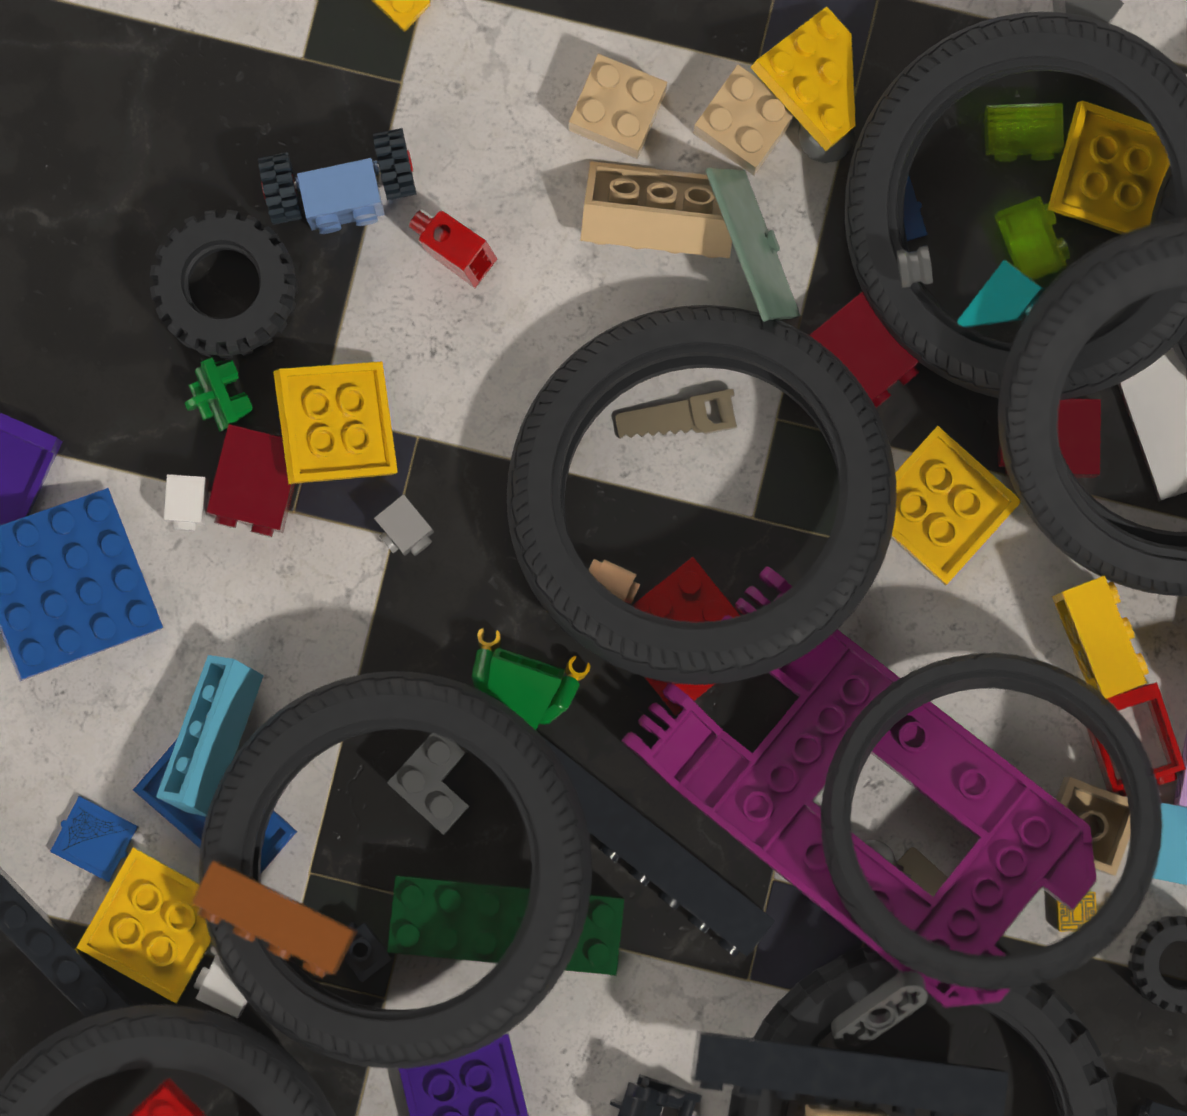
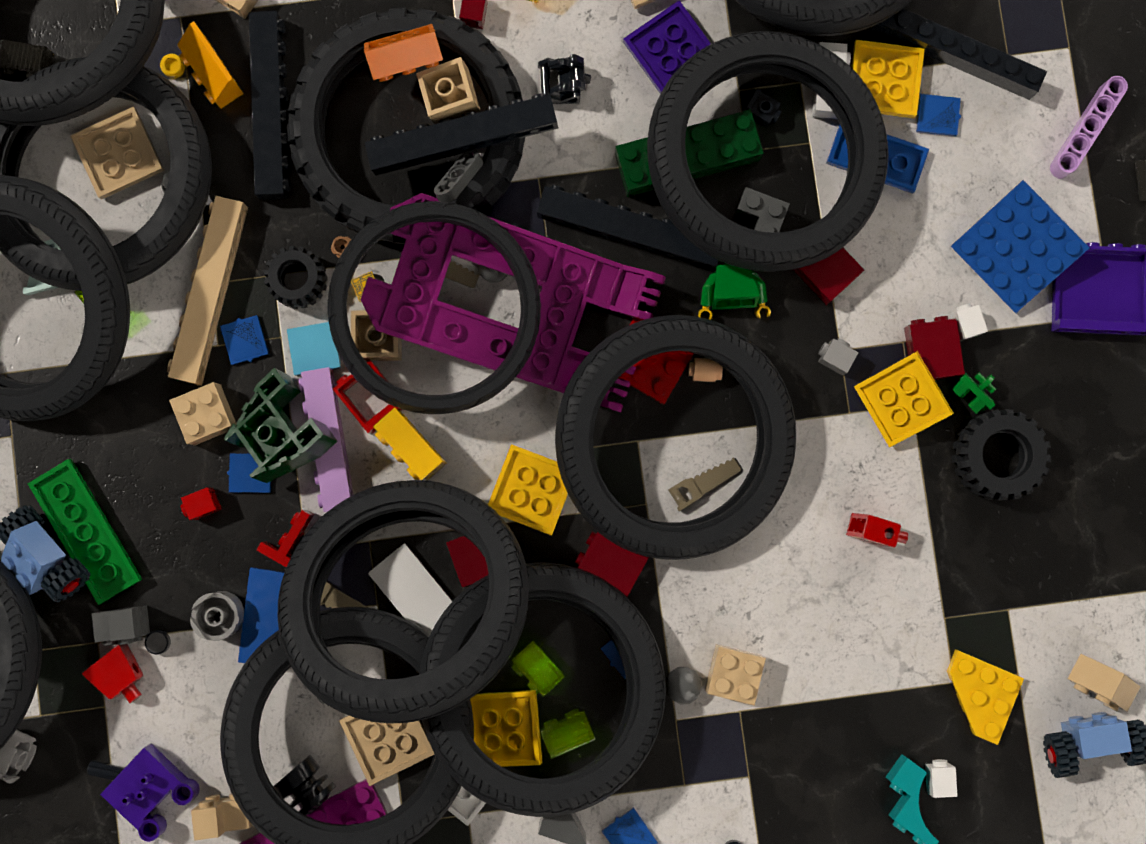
camera: 160 degrees right, 0 degrees up
medium azure brick [156,655,264,816] -> none
dark orange brick [191,861,357,977] -> none
brick [258,128,417,234] -> none
tan brick [569,54,668,159] -> none
tan slope [580,161,732,258] -> none
sand green container [705,167,801,321] -> none
yellow plate [750,6,856,151] -> none
dark grey wheel [896,246,933,288] -> none
teal slope [957,260,1045,327] -> none
none -> medium nougat plate [331,236,351,258]
none -> dark red brick [793,247,865,305]

